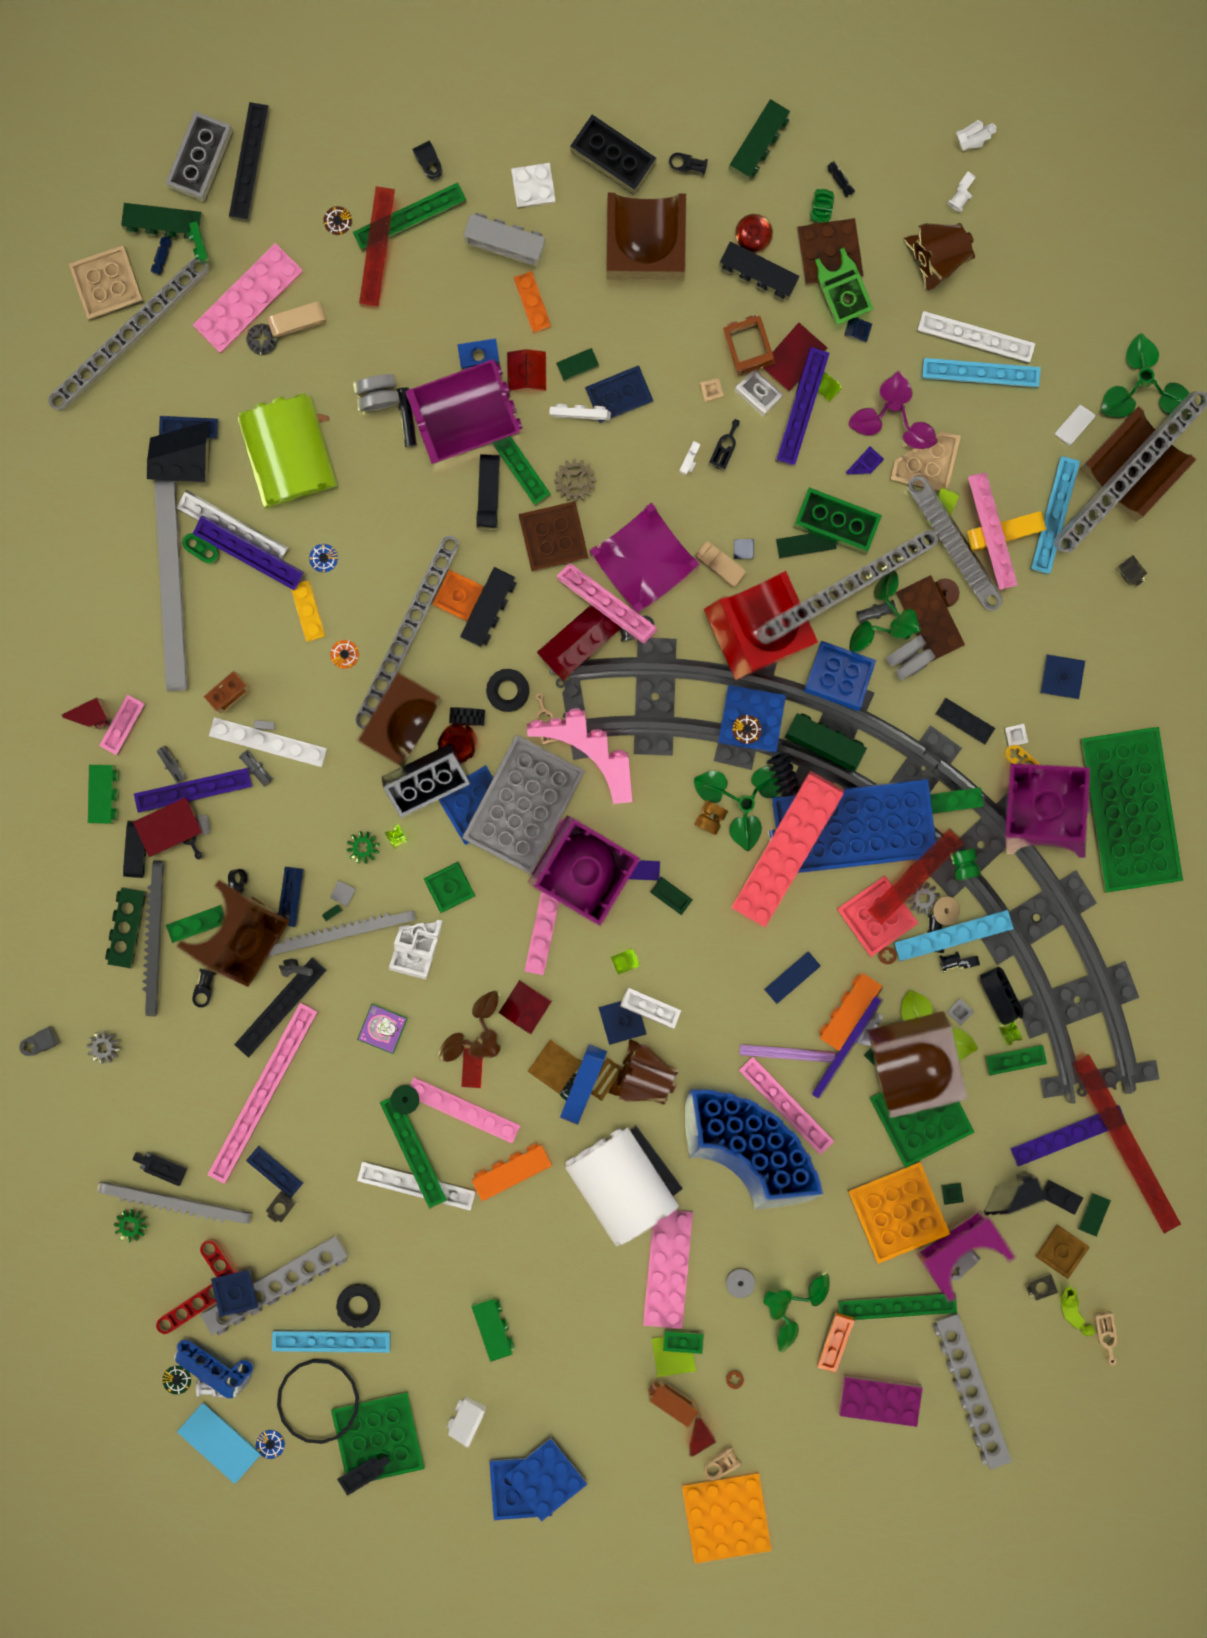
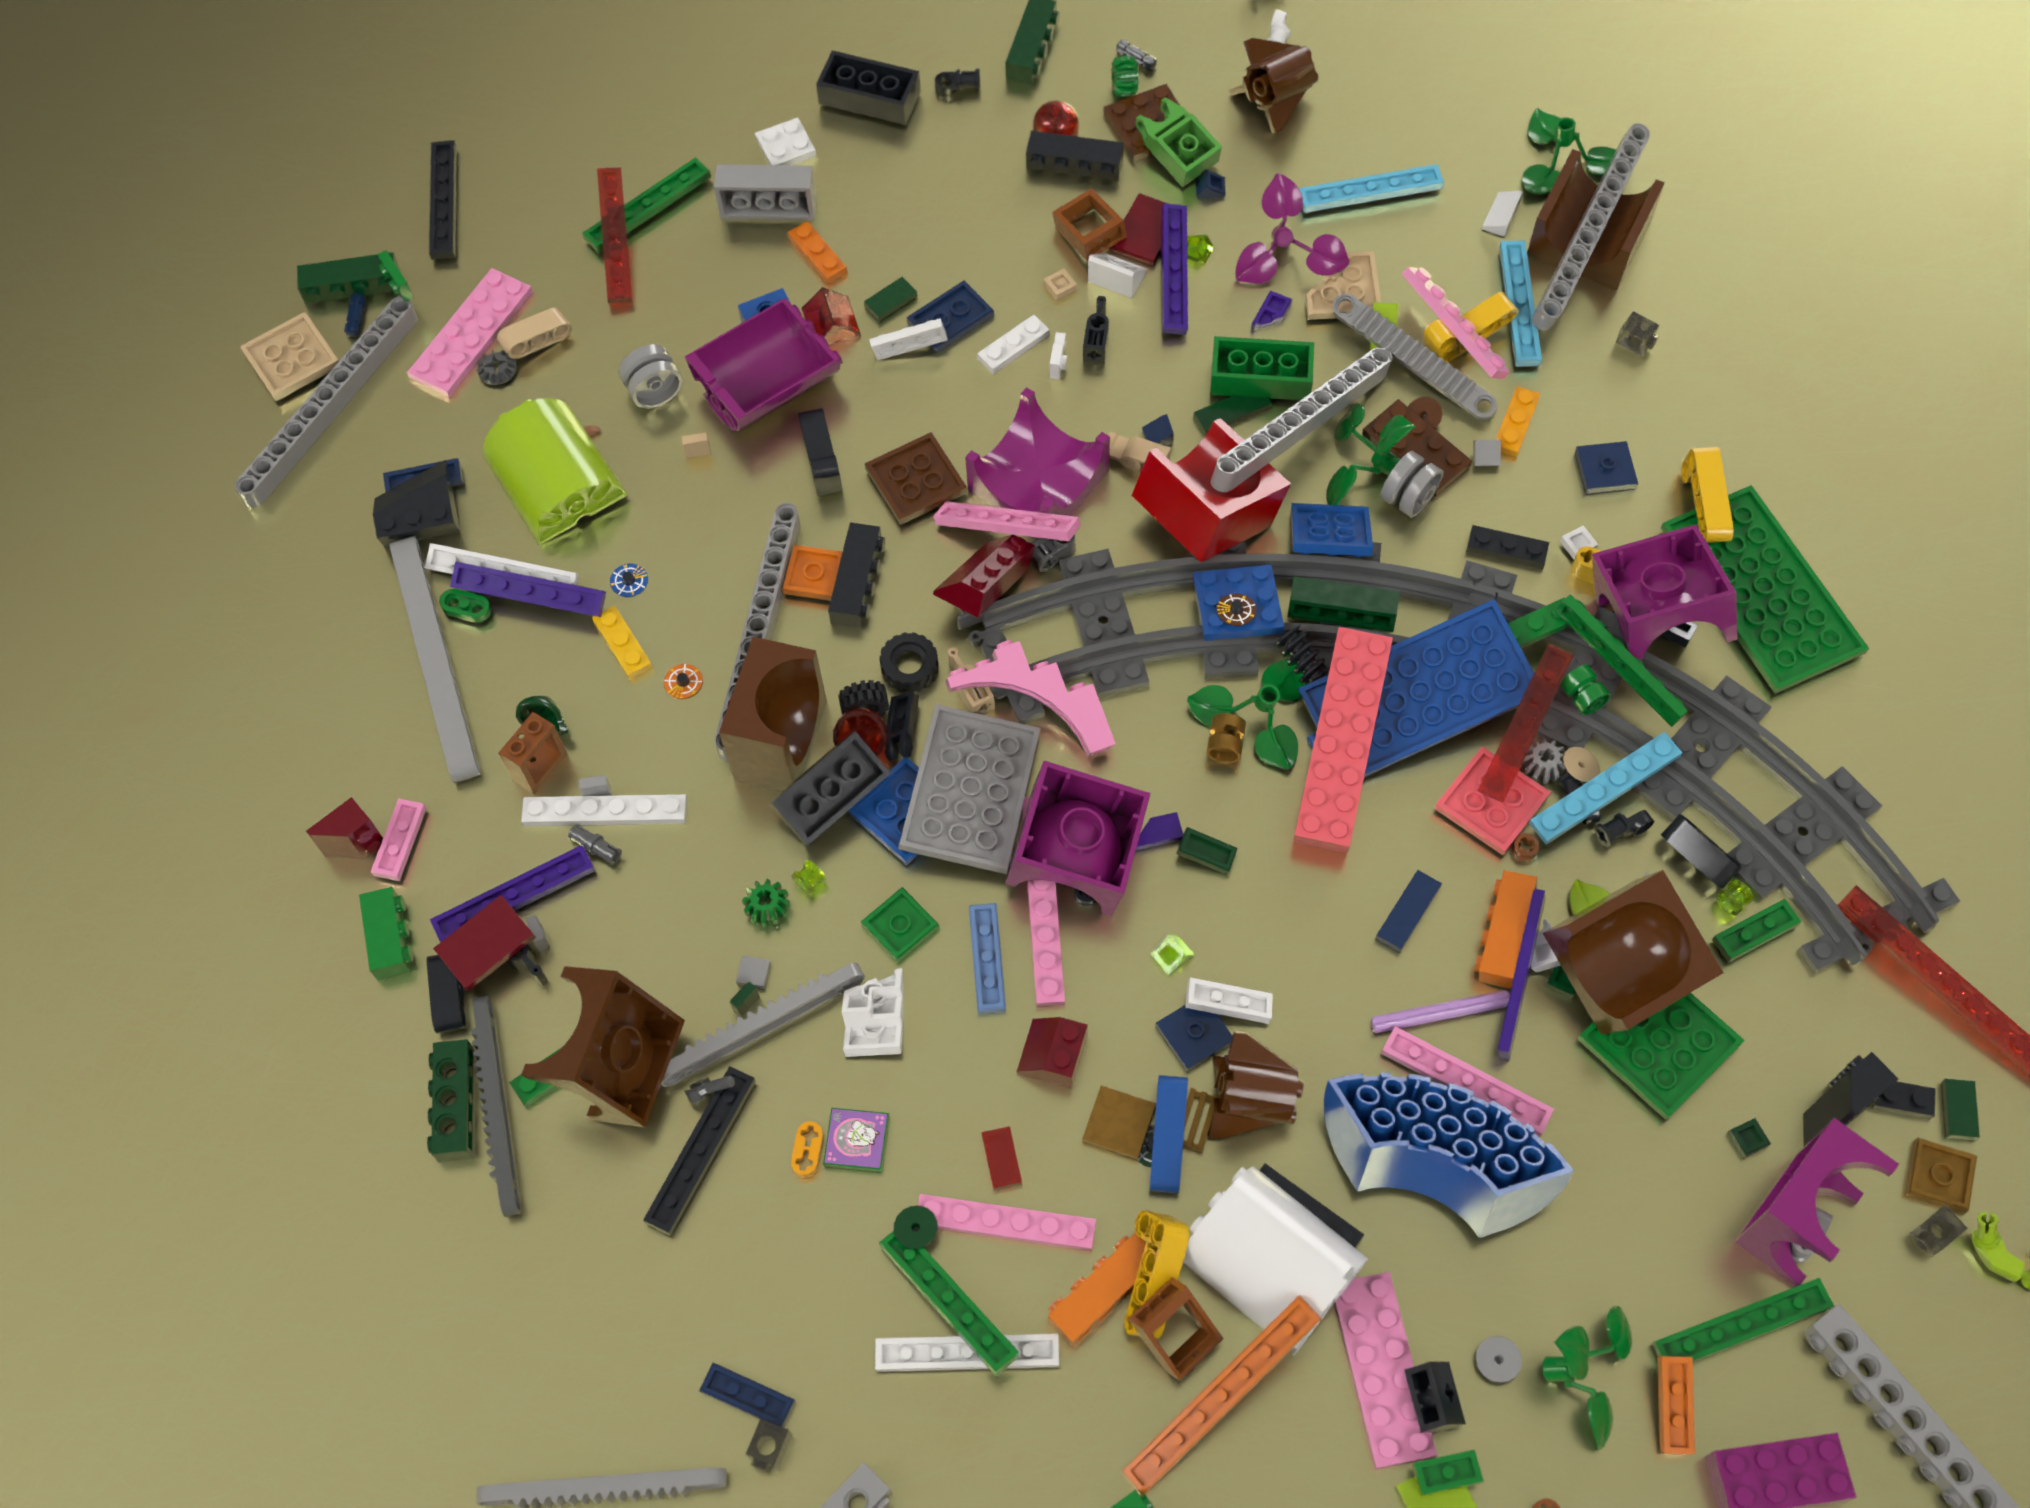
camera: 20 degrees left, 25 degrees down
dark grey piece [19,1026,59,1056] -> none
light grey gear [86,1031,120,1064] -> none
black hinge [132,1152,187,1186] -> none
dark grey axle [157,746,187,784] -> none
light grey brick [166,111,233,202] -> none
black connector [192,969,216,1008] -> none
bright pink plate [207,1002,318,1184] -> none
dark blue plate [278,866,303,927] -> none
reddish brown piece [323,206,352,235] -> none
black pin [397,387,417,447] -> none
black piece [412,140,443,180] -> none
reddish brown plant [438,991,500,1062] -> none
green plate [492,436,551,505] -> none
dark tan gear [554,459,596,502] -> none
reddish brown piece [606,192,686,280] -> none
light orange plate [848,1161,950,1264] -> none
dark grey pin [856,600,897,623] -> none
white plate [917,311,1036,363] -> none
dark purple plate [1010,1105,1127,1167] -> none
none -> dark green hat [516,695,569,735]
none -> tan tile [681,432,711,459]
none -> light orange beam [791,1121,824,1179]
none -> black hinge [884,691,919,761]
none -> medium blue tile [969,903,1006,1014]
none -> white plate [977,315,1050,374]
none -> orange tile [1122,1296,1322,1494]
none -> yellow beam [1124,1210,1190,1339]
none -> dark orange window [1128,1277,1224,1381]
none -> black brick [1404,1361,1466,1433]
none -> light grey tile [1473,440,1501,466]
none -> light orange plate [1496,386,1541,458]
none -> green plate [1555,594,1688,727]
none -> yellow beam [1681,447,1733,543]

